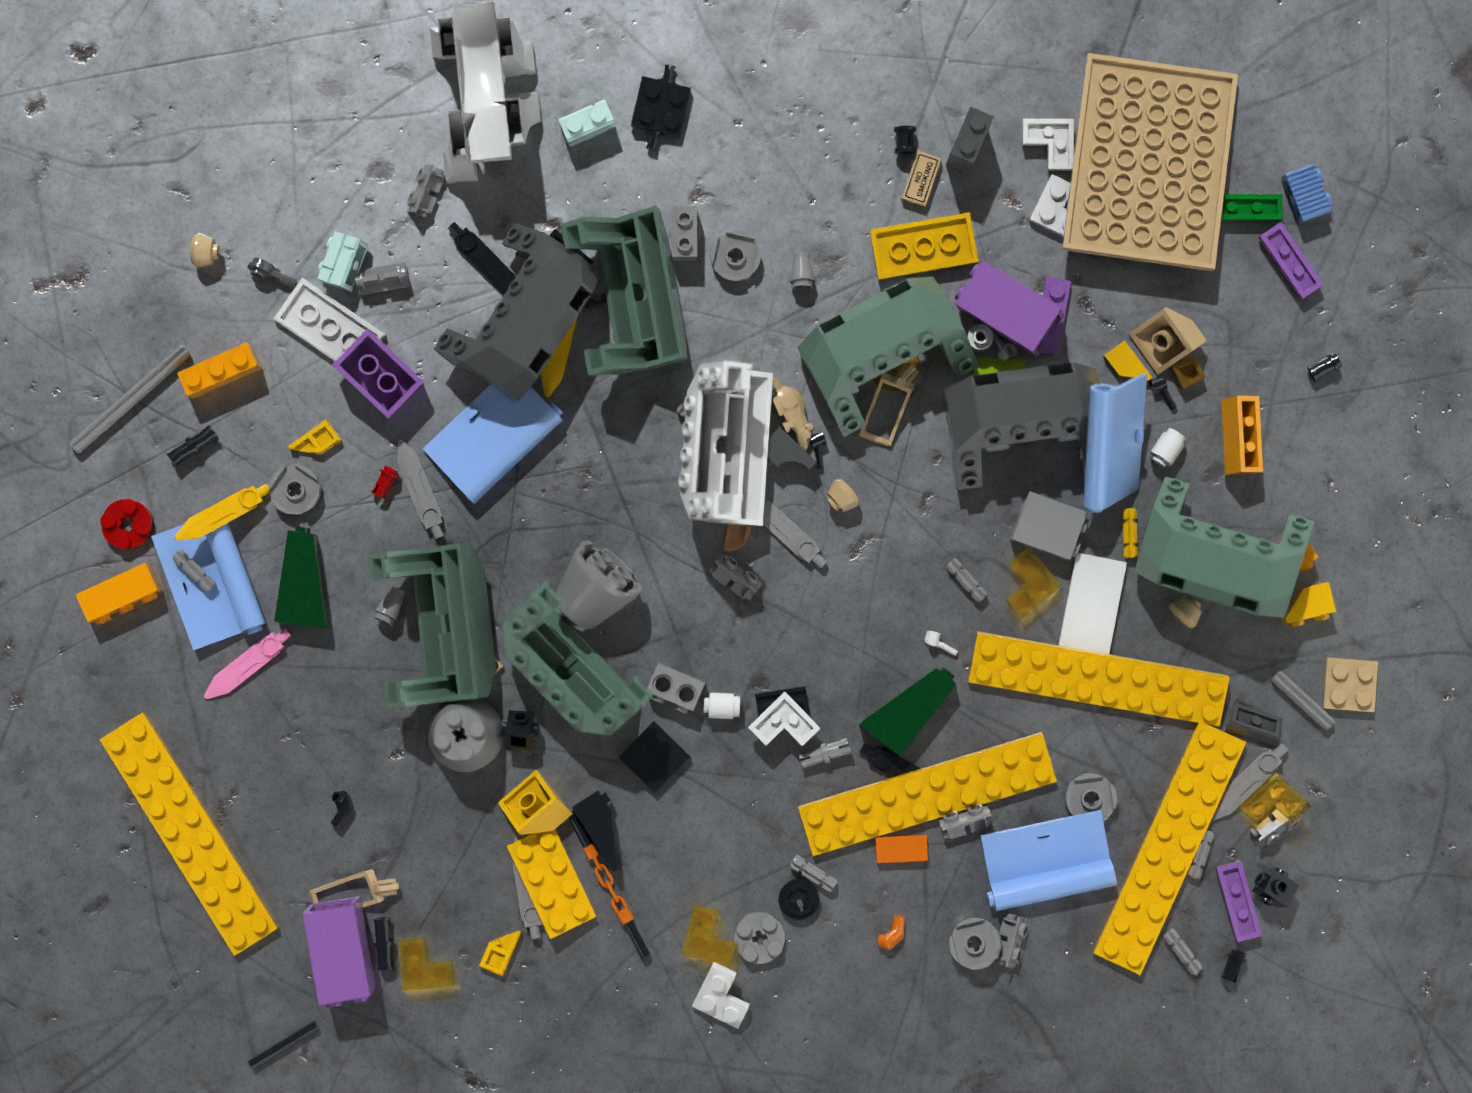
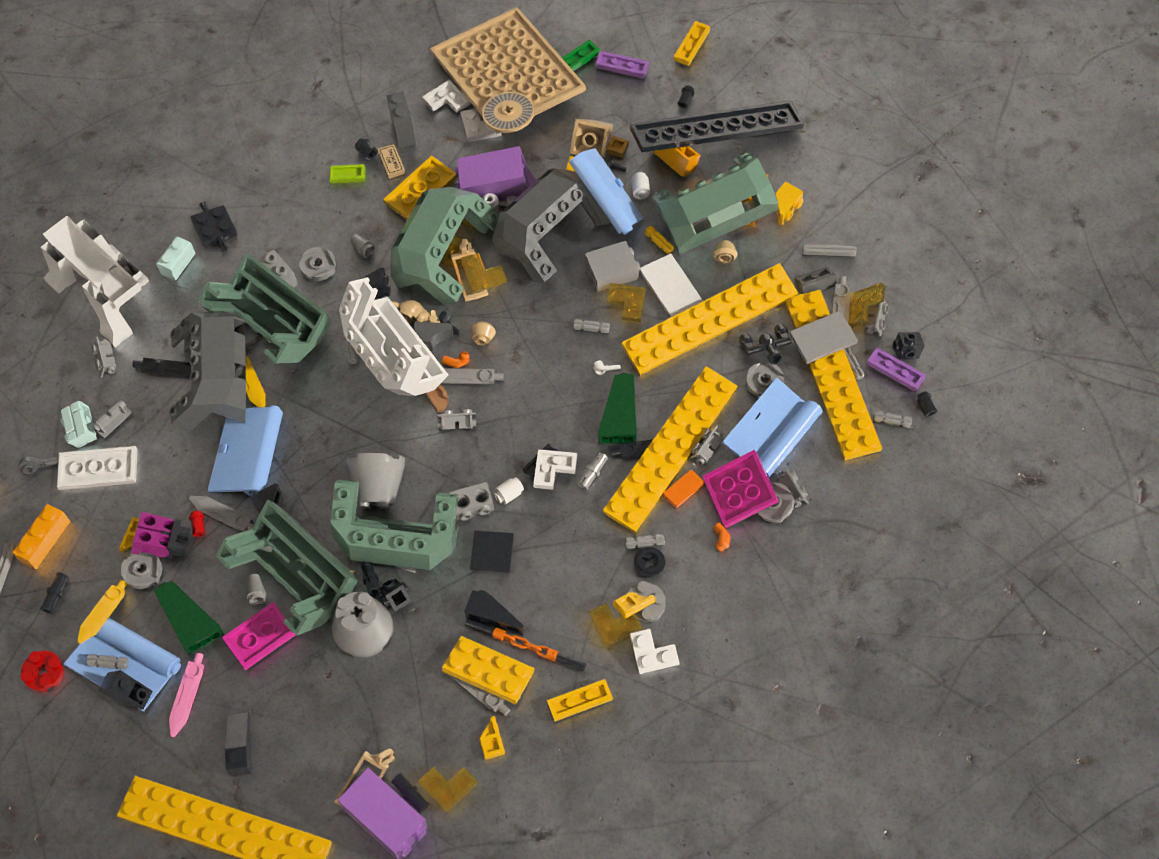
camera: 40 degrees left, 25 degrees down
light orange brick [75,563,163,625] -> none
black arm [330,790,353,829] -> none
medium lavender brick [331,328,423,418] -> none
yellow slope [498,770,572,835] -> none
medium blue brick [1281,163,1333,224] -> none
tan plate [1322,657,1378,712] -> none
none -> black slope [98,670,153,710]
none -> magenta hips [131,512,190,560]
none -> dark pink plate [222,602,295,671]
none -> black slope [225,712,252,777]
none -> black slope [250,483,281,515]
none -> lime tile [329,164,365,184]
none -> black pin [361,562,381,598]
none -> black slope [365,268,391,300]
none -> orange arm [442,351,470,368]
none -> clear yellow plate [460,253,508,293]
none -> piece [482,92,535,133]
none -> yellow plate [547,679,613,722]
none -> yellow tile [613,592,655,618]
none -> black plate [630,101,804,153]
none -> yellow plate [674,21,710,66]
none -> dark pink plate [703,450,779,528]
none -> black piece [739,324,792,365]
none -> light grey tile [790,311,858,364]

